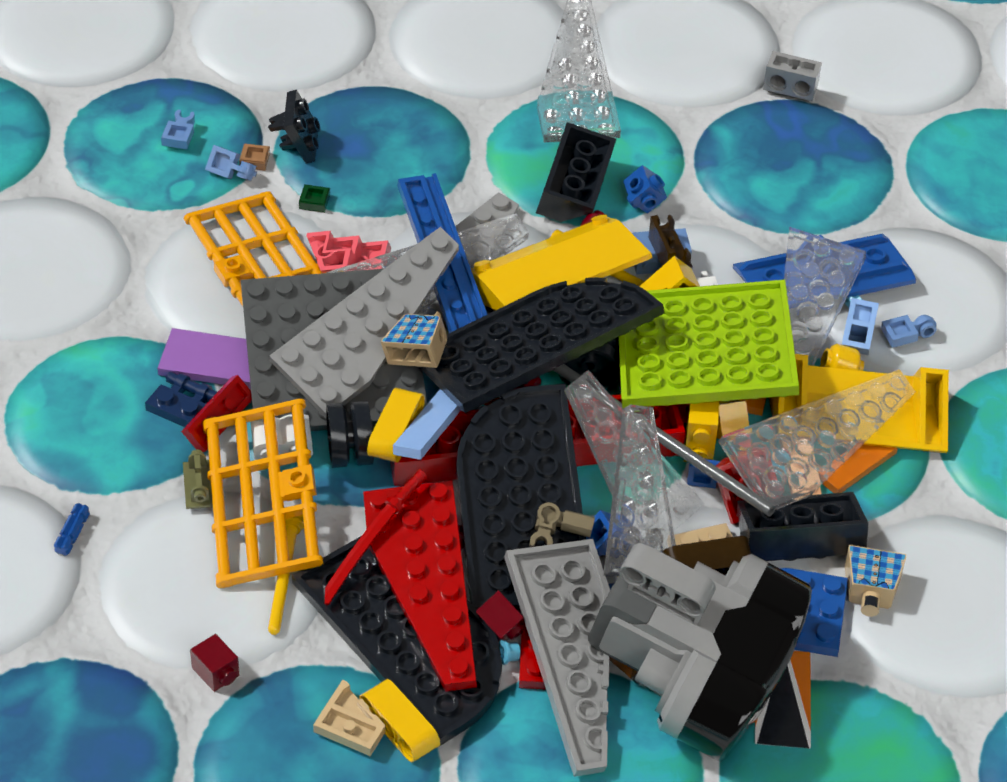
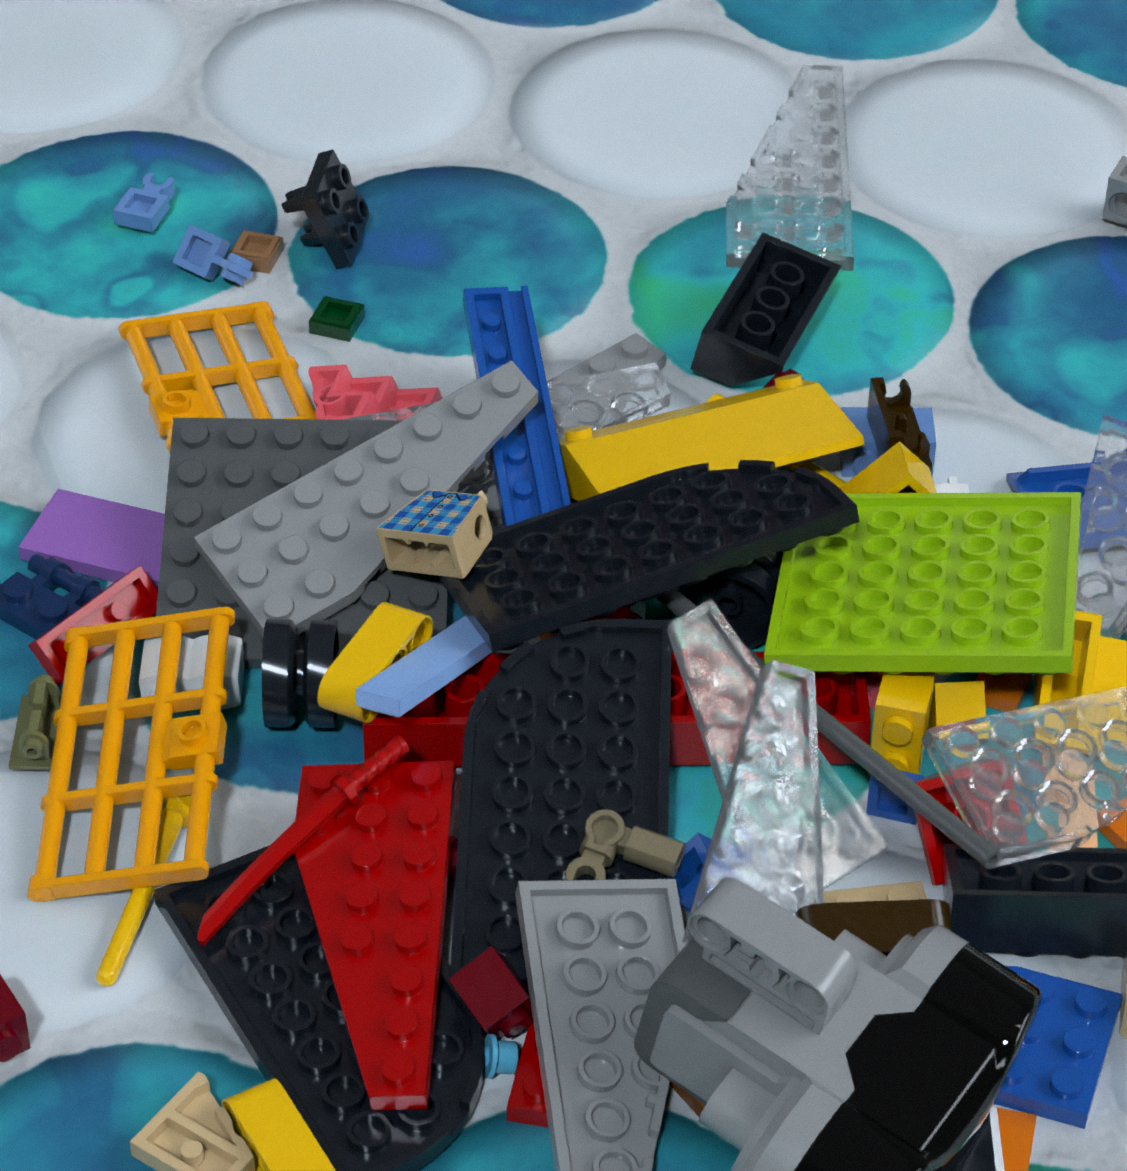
camera: 10 degrees right, 5 degrees down
blue brick [623,165,667,214] -> none

